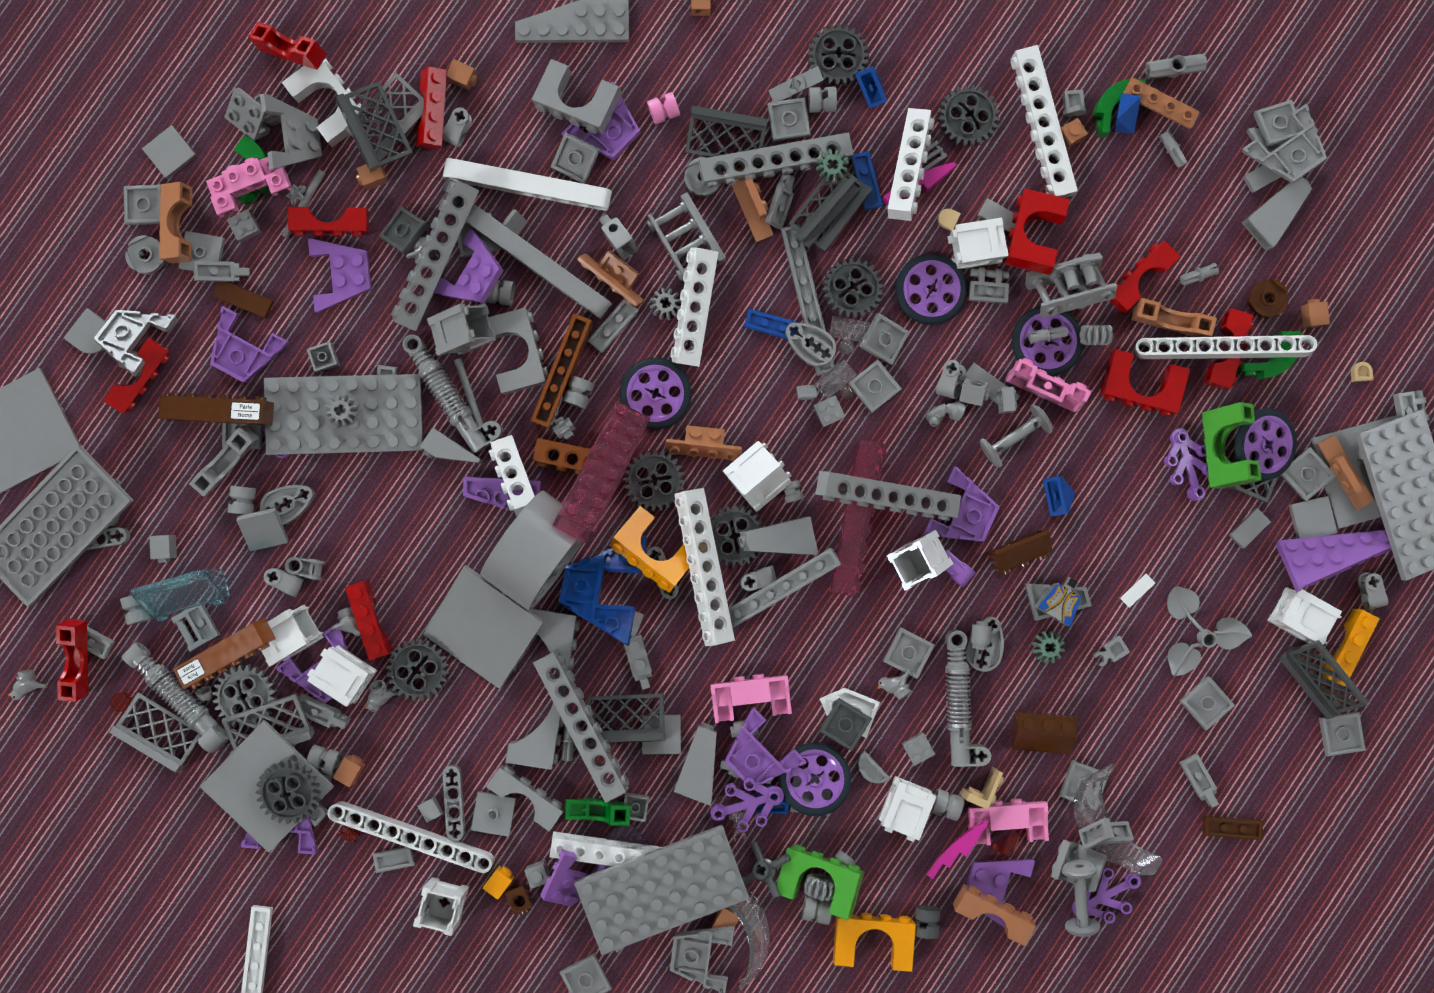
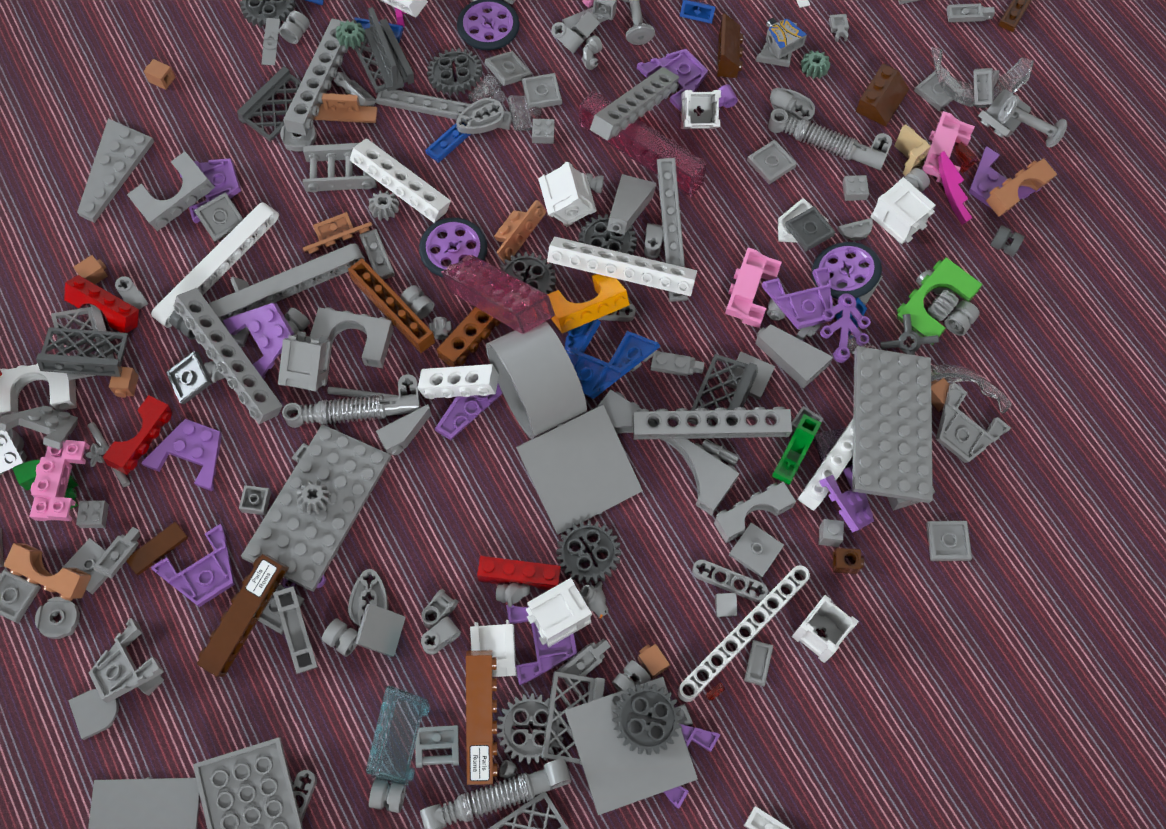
camera: 65 degrees left, 20 degrees down
red arch [103,337,171,414] -> none
light grey brick [149,535,177,563] -> none
light orange brick [483,865,514,900] -> none
light grey torso [600,214,638,261] -> none
bright pink wheel [647,92,680,125] -> none
light grey plate [767,97,811,142] -> none
light grey slope [796,385,817,401] -> none
light orange arch [833,913,916,972] -> none
light grey animal [878,670,911,700] -> none
medium lavender plant [1072,866,1141,923] -> none

